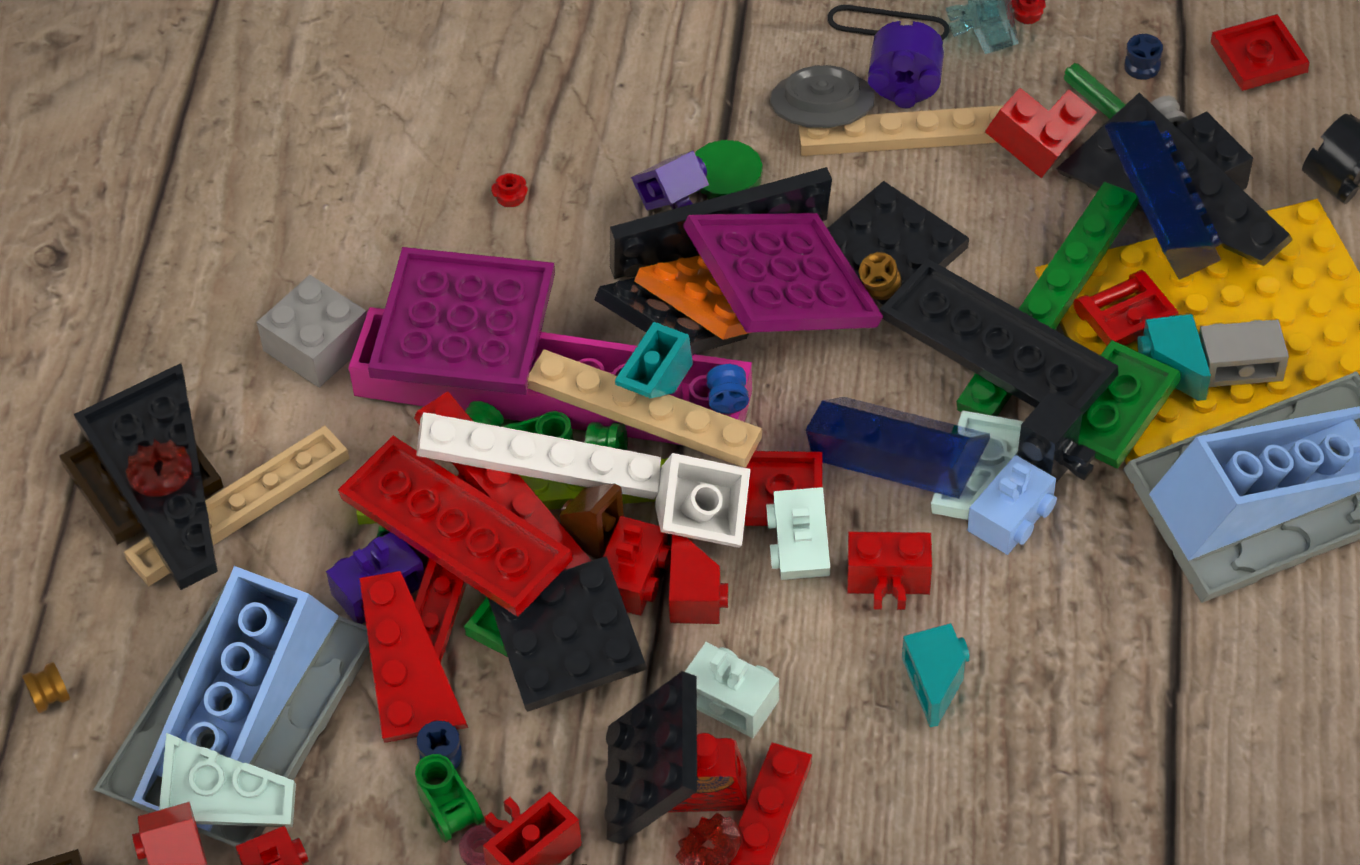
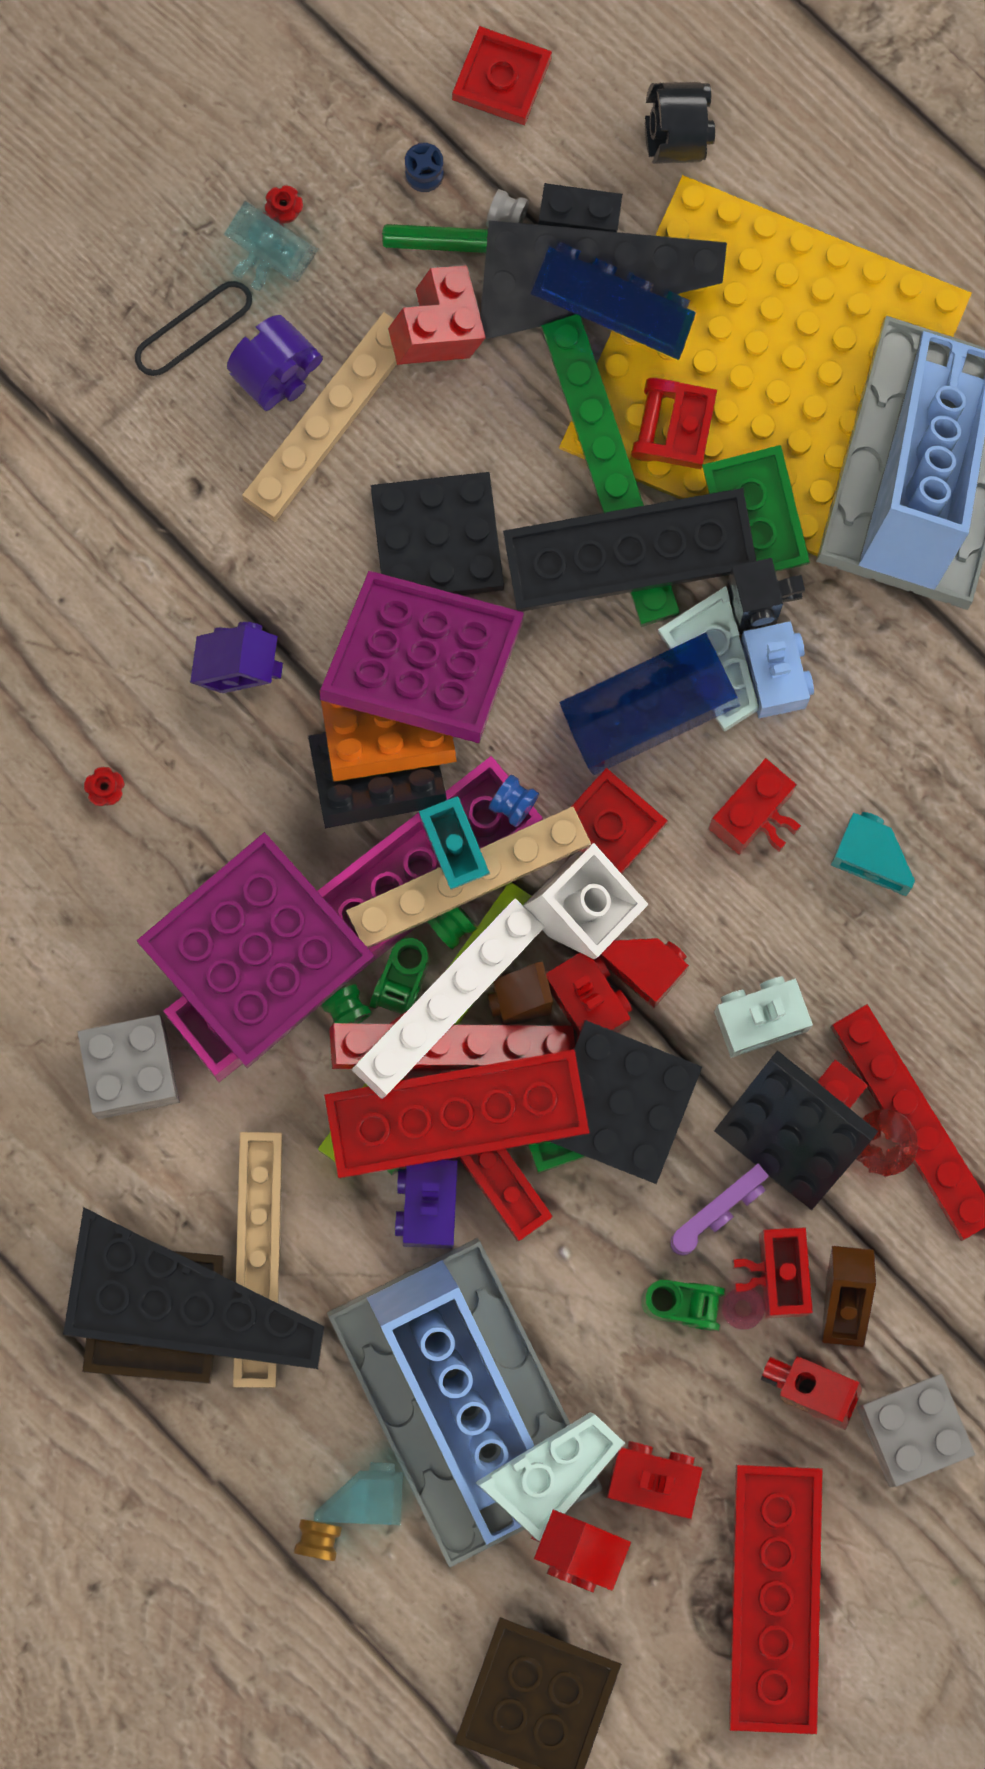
camera: 55 degrees left, 25 degrees up
clear red gear [125,439,192,497] -> none
red wing [359,571,468,743] -> none
dark blue wheel [417,721,462,769] -> none
black plate [610,167,832,279] -> none
green tile [695,140,763,200] -> none
light aqua brick [766,487,830,580] -> none
dark grey piece [770,65,874,128] -> none
pearl gold wheel [859,252,902,300] -> none
teal slope [1137,314,1211,401] -> none
light grey brick [1199,319,1289,387] -> none
none -> clear light blue slope [314,1462,404,1525]
none -> medium lavender plate [670,1164,769,1256]

